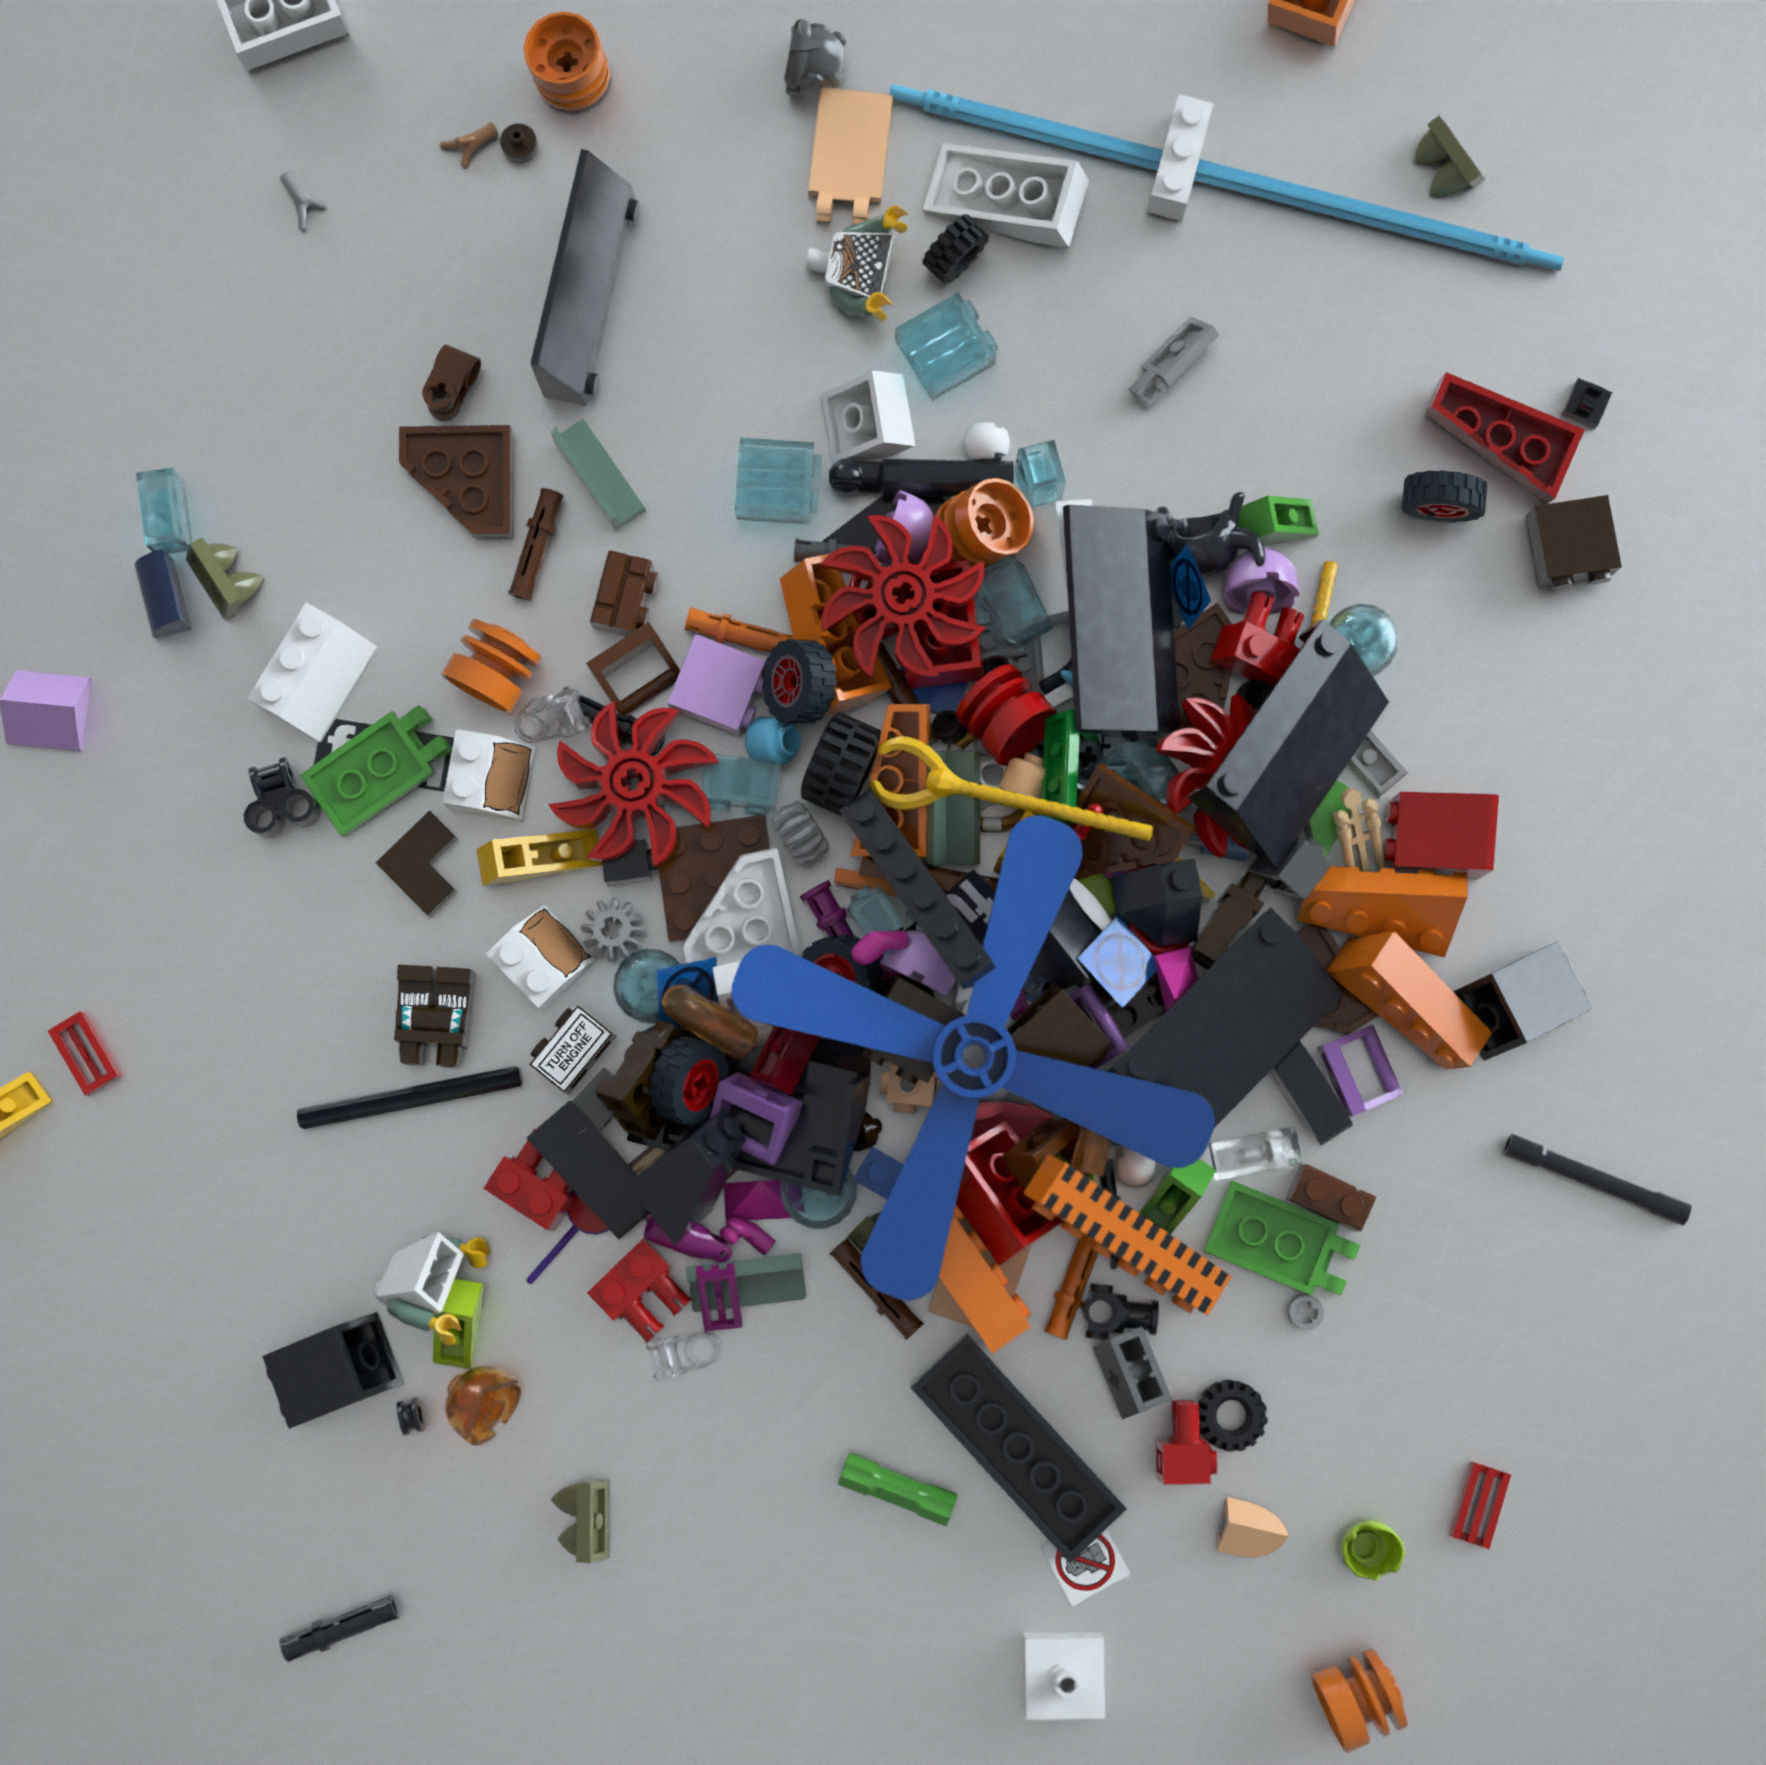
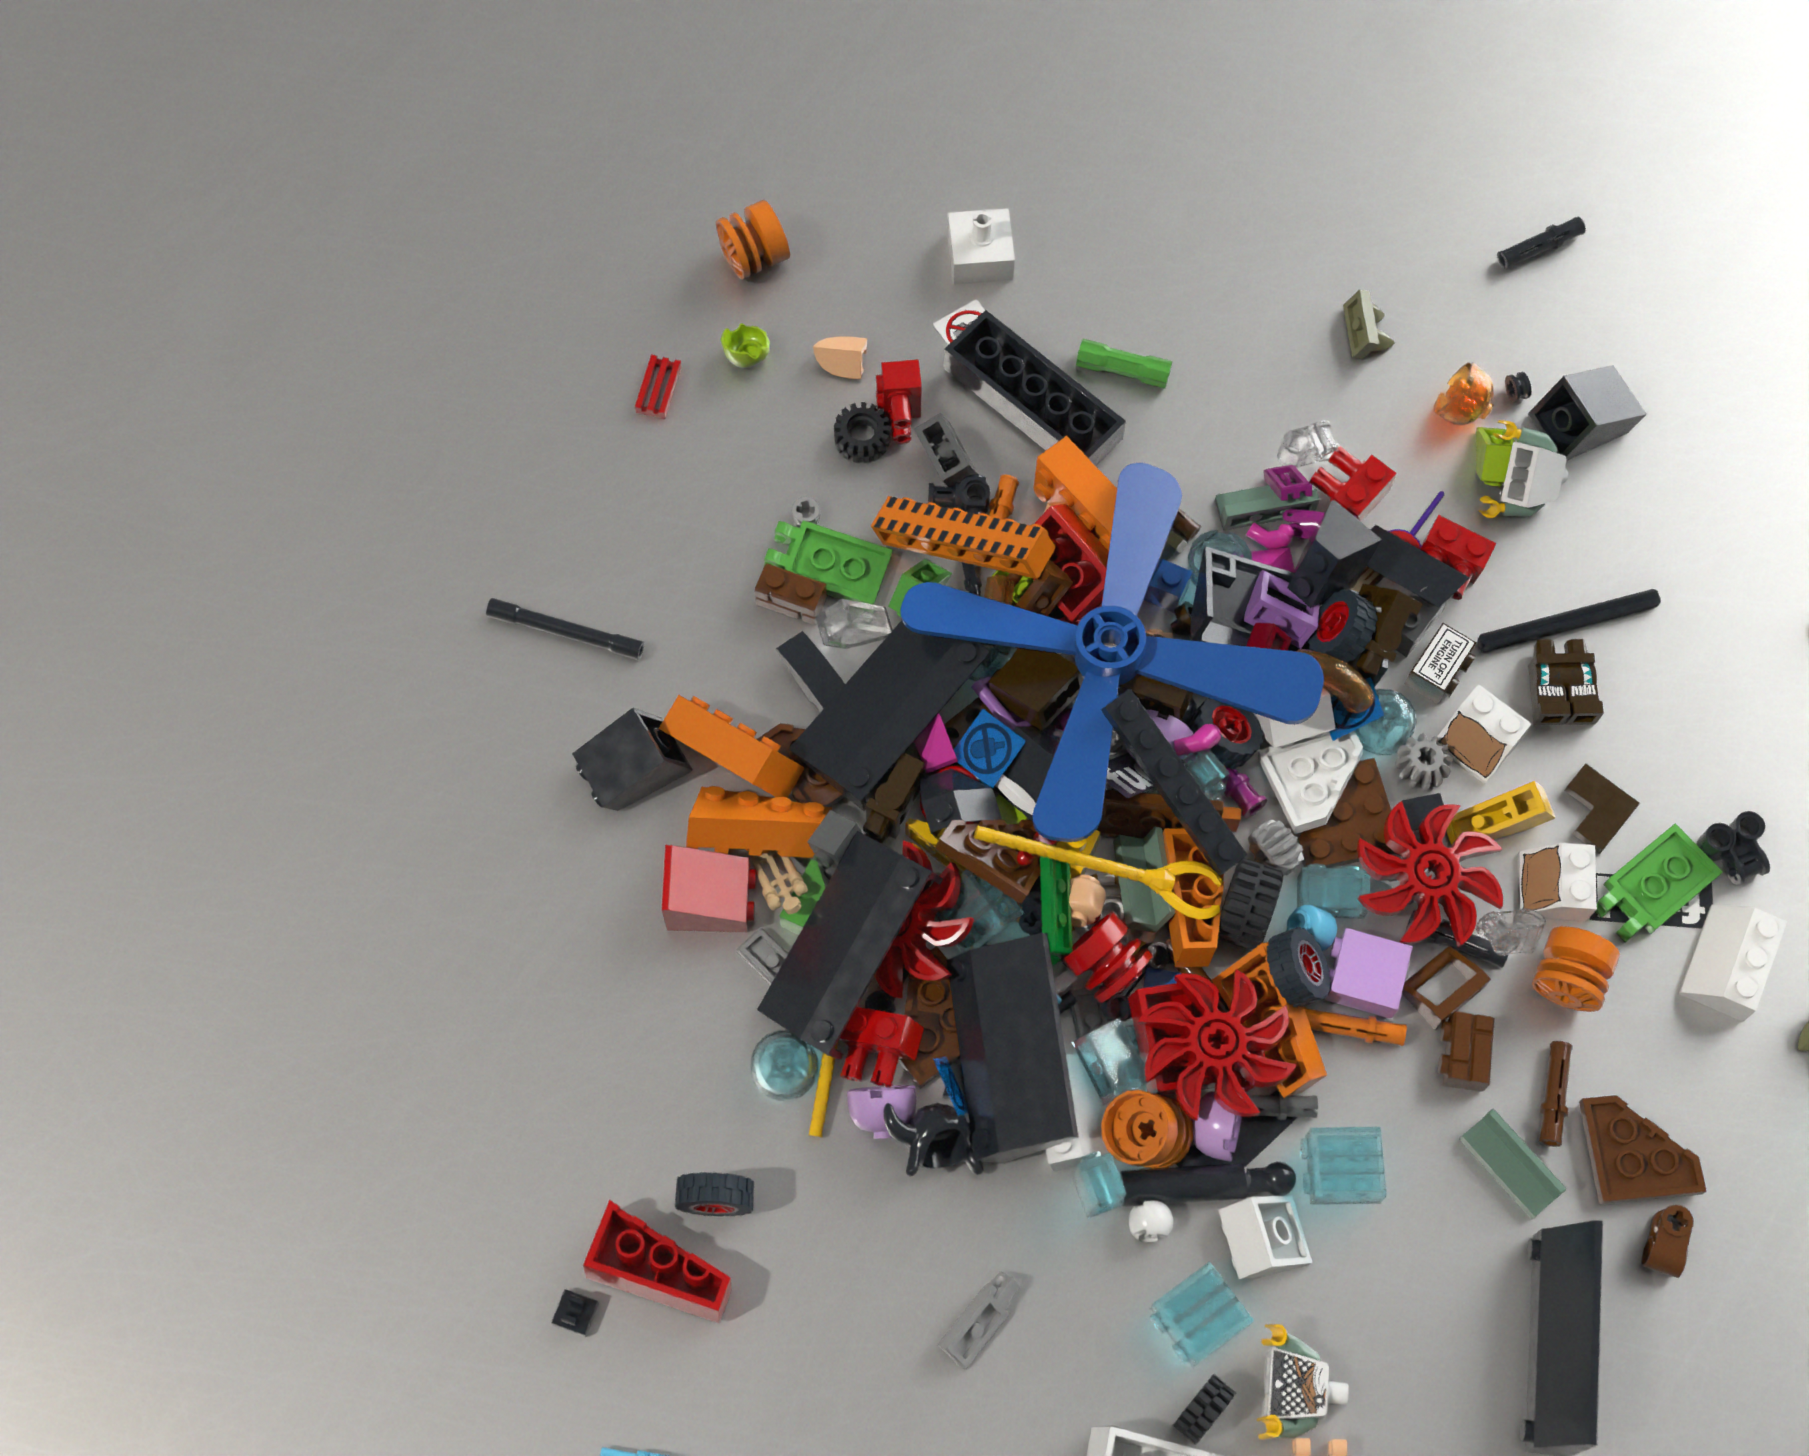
camera: 175 degrees right, 15 degrees down
bright green slope [1238,496,1319,546] -> none
medium lavender tile [1317,1025,1403,1117] -> none
dark brown brick [1526,495,1622,590] -> none

